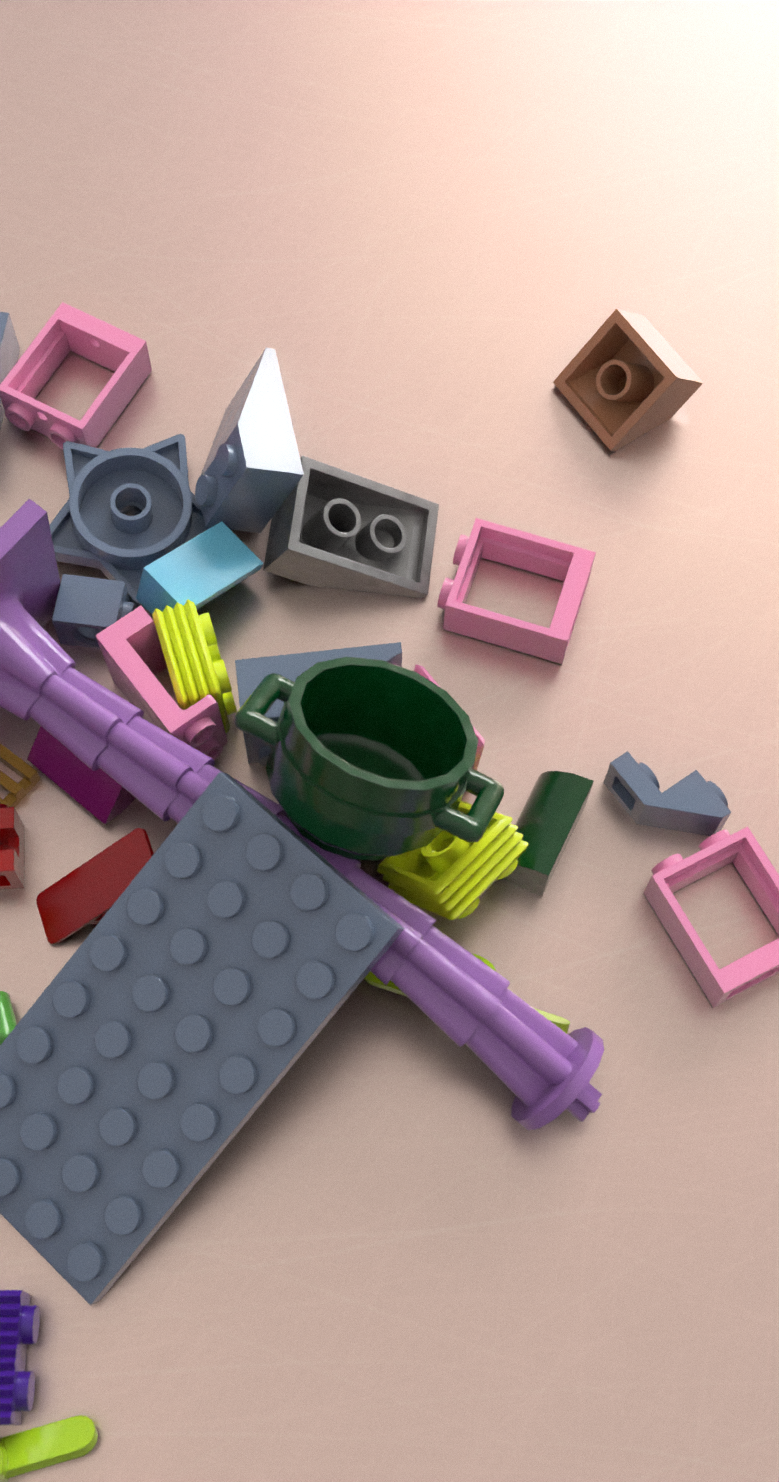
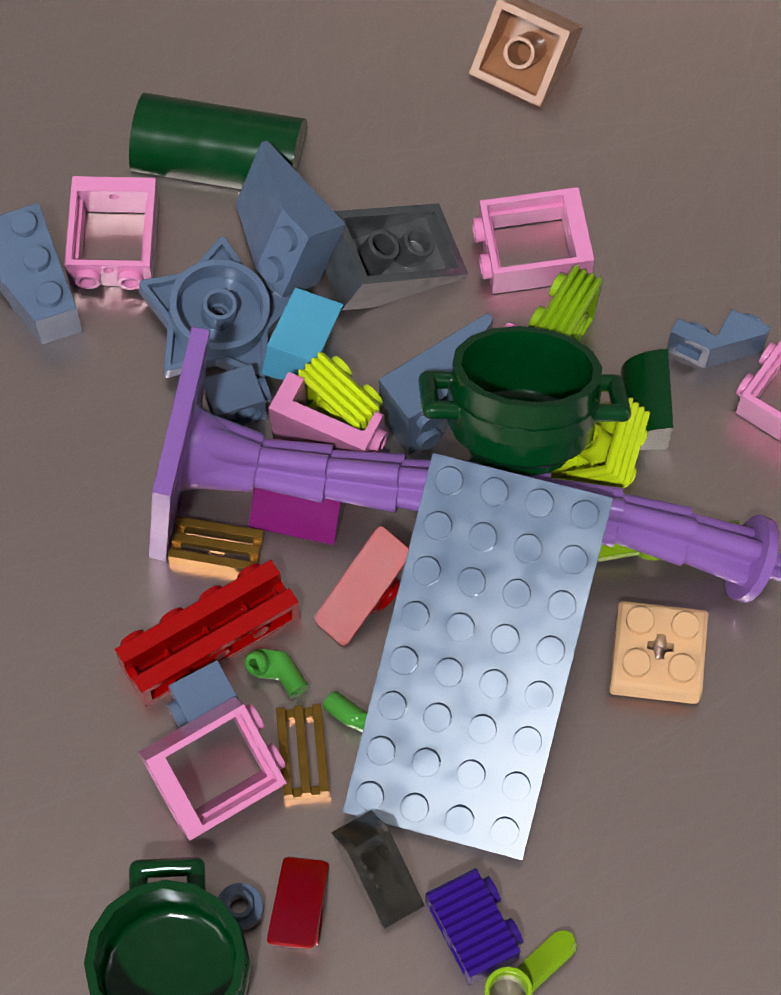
camera: 25 degrees left, 0 degrees up
none -> dark green brick [129,92,308,189]
none -> lime brick [528,264,603,342]
none -> light nougat brick [609,601,708,704]

